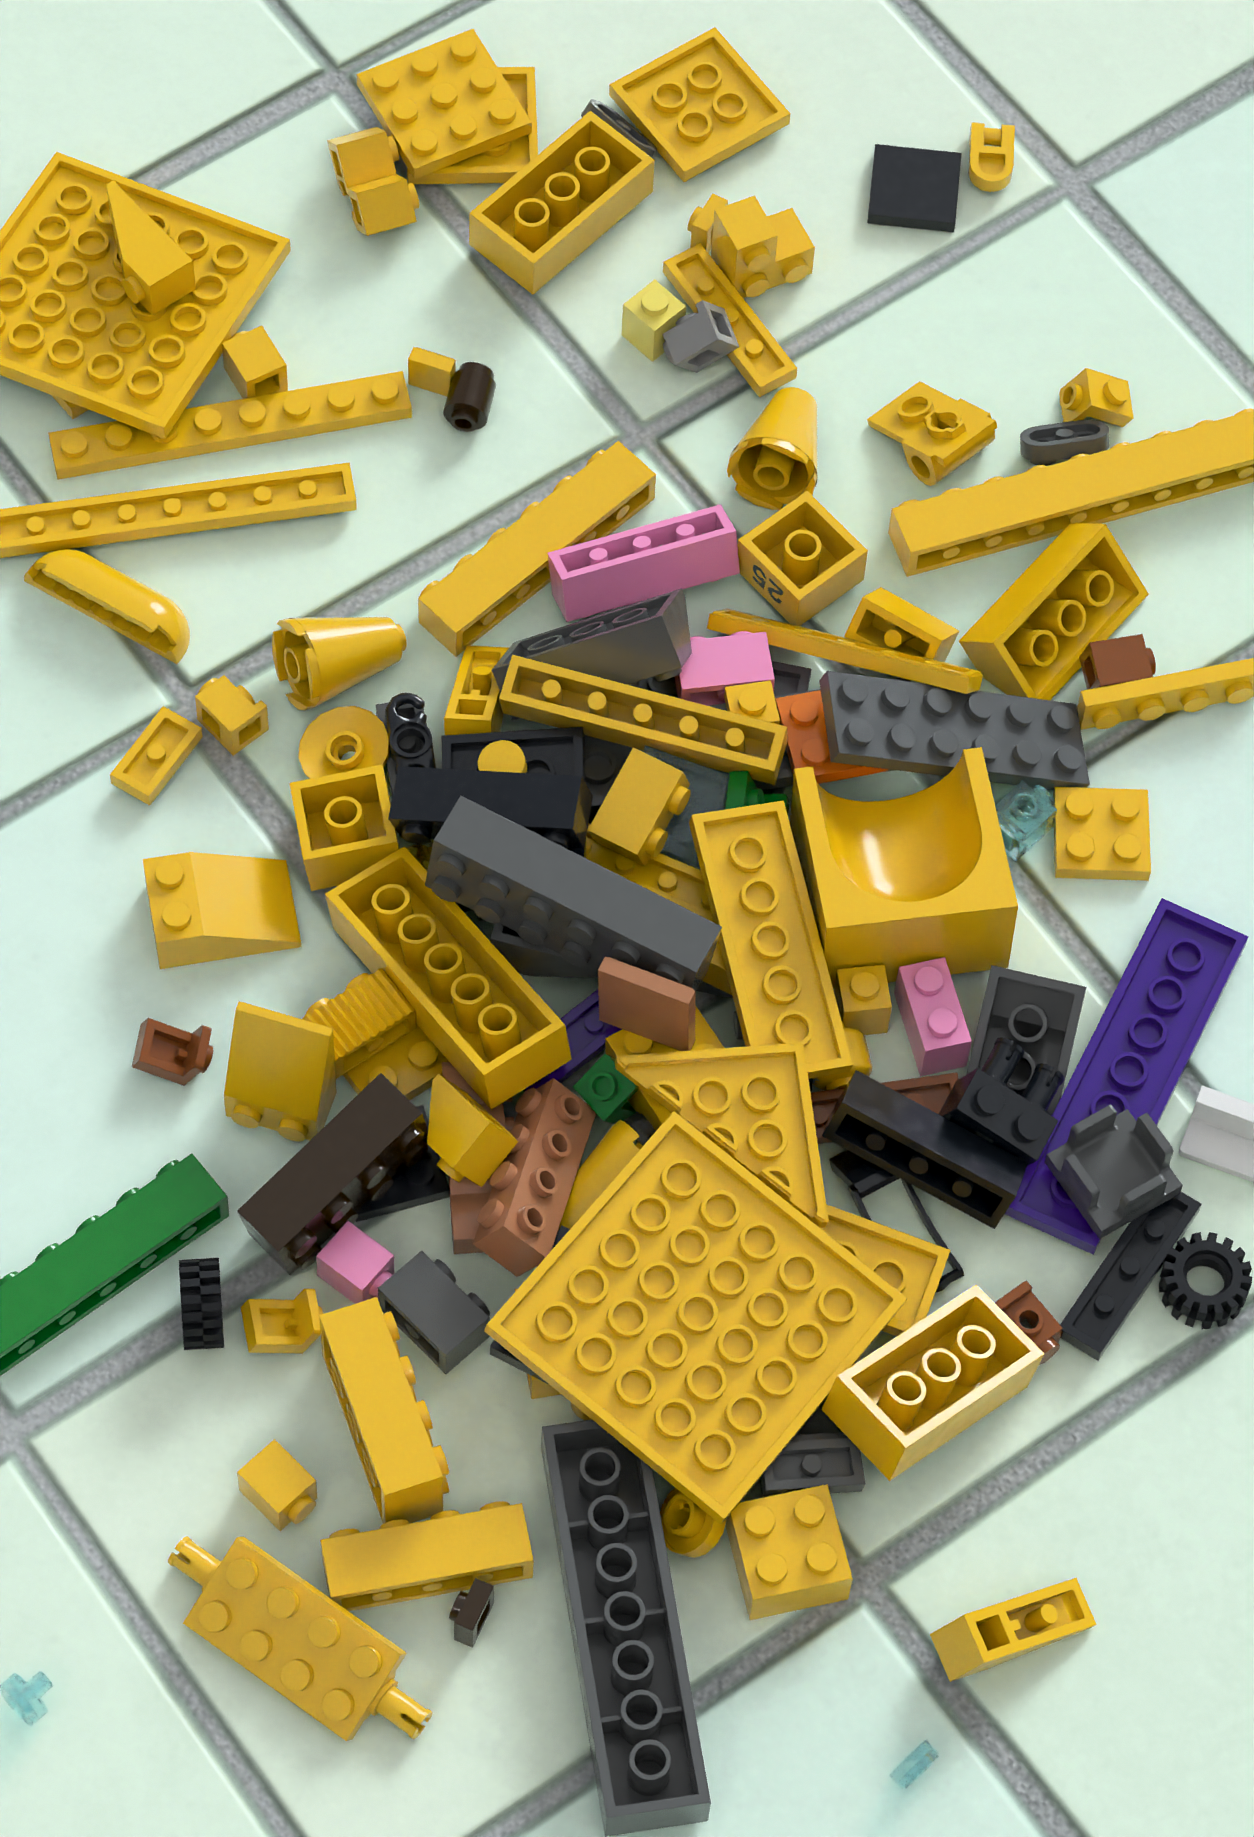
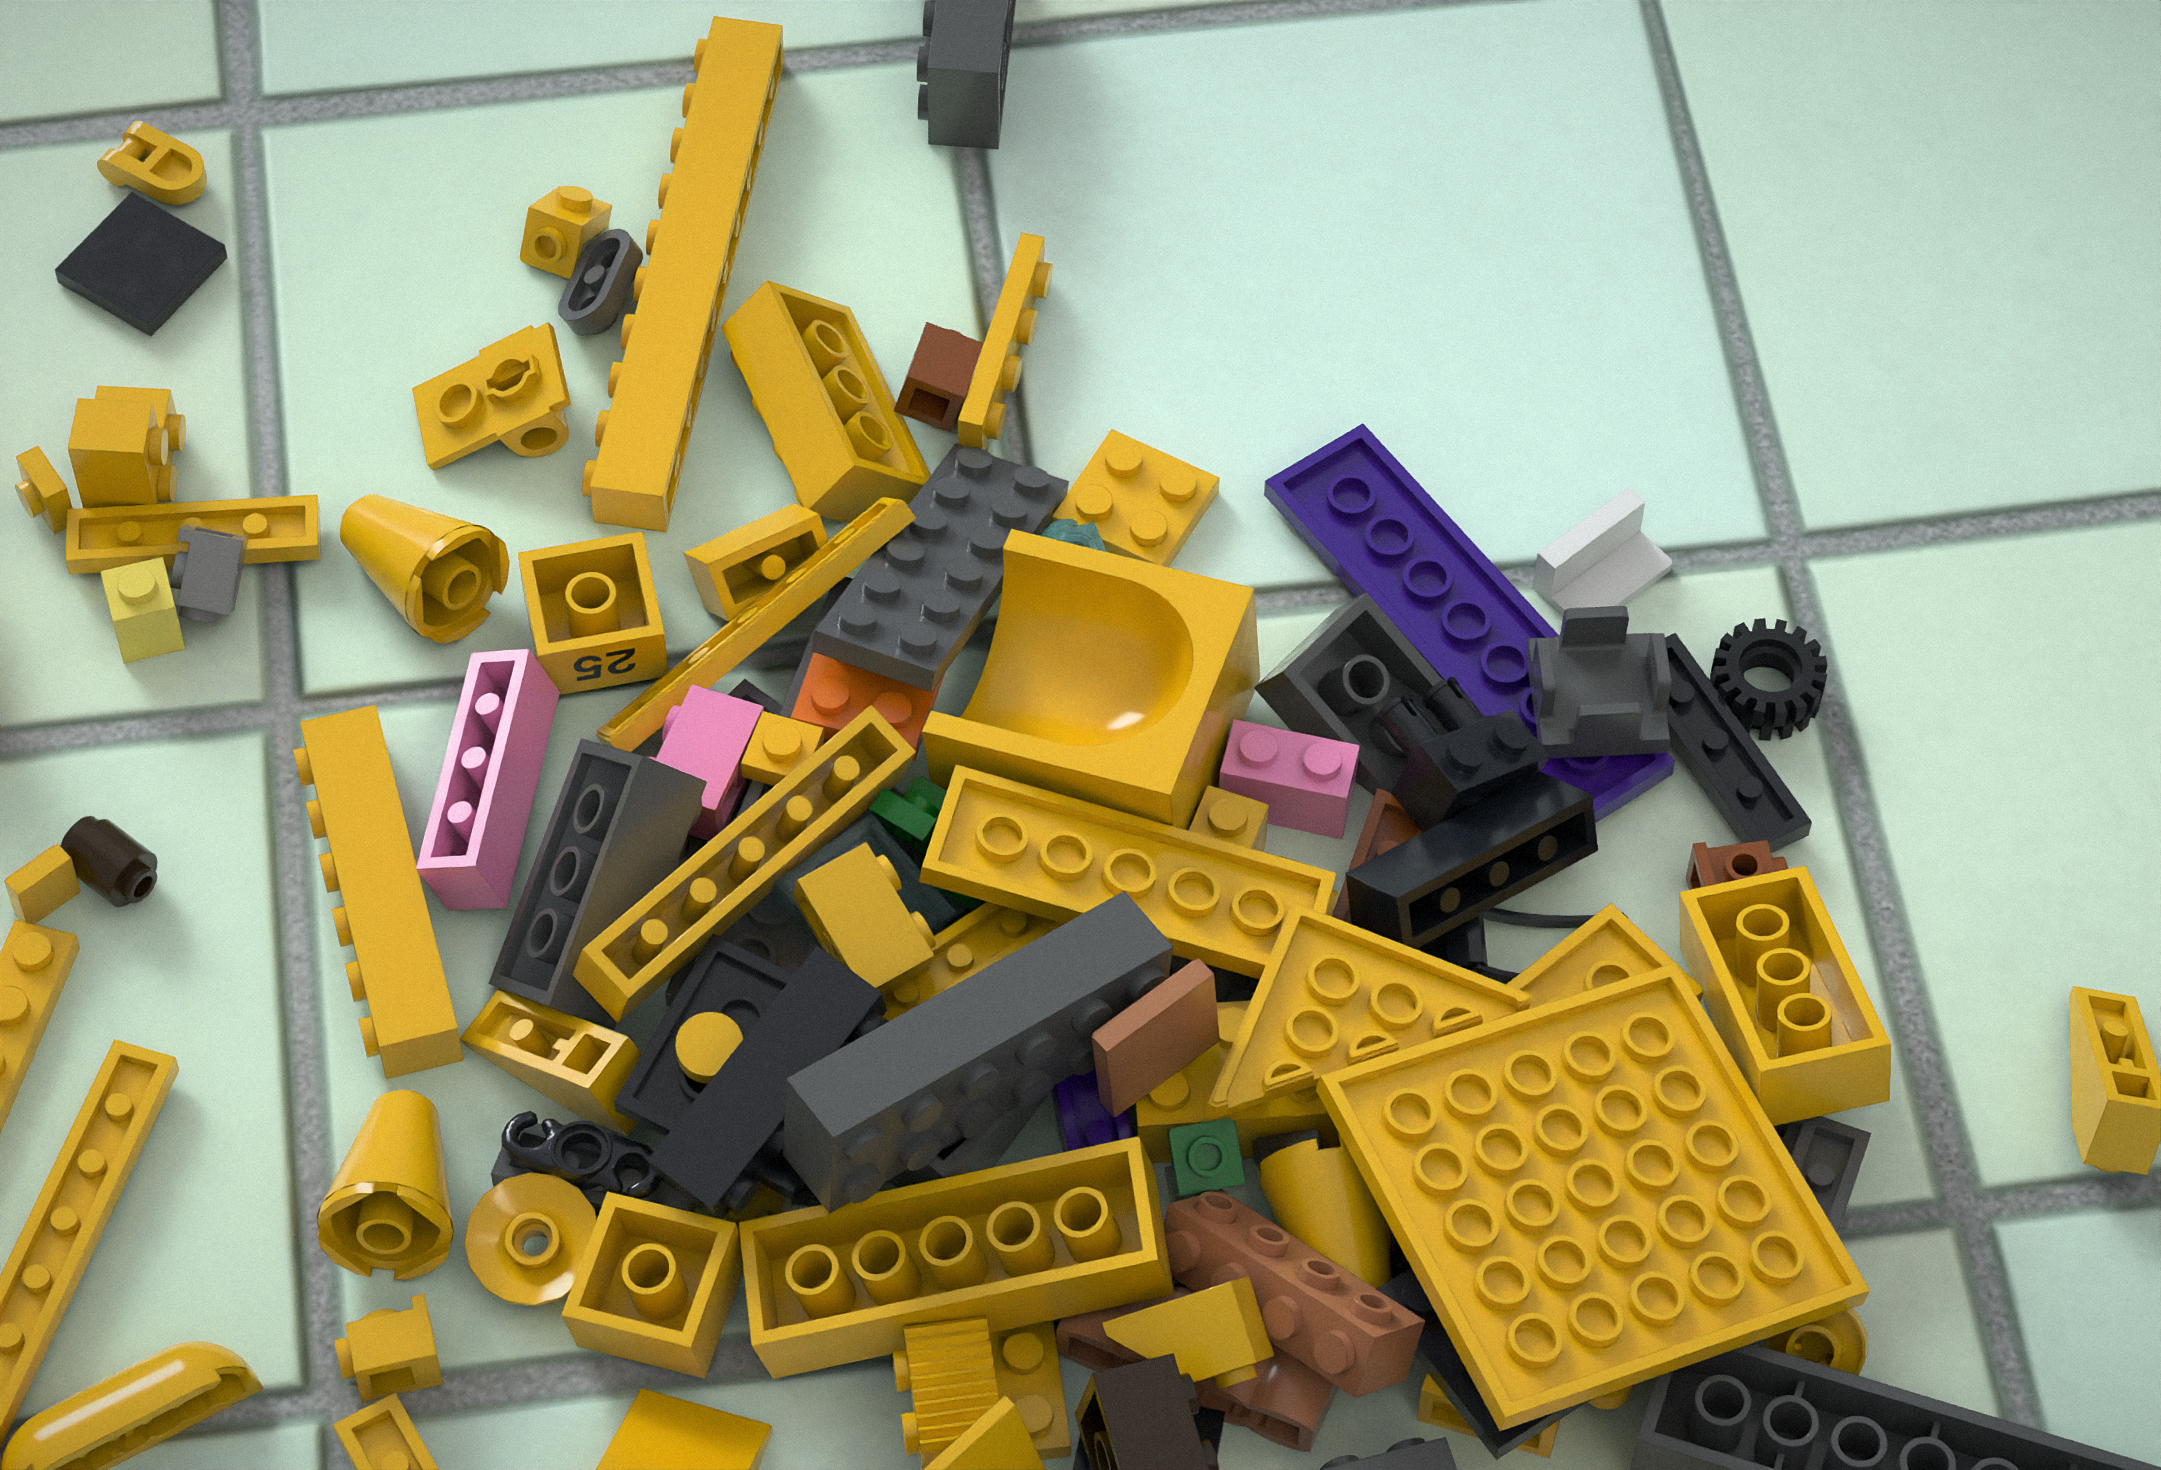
camera: 60 degrees left, 5 degrees down
yellow brick [726,1484,853,1620] -> none

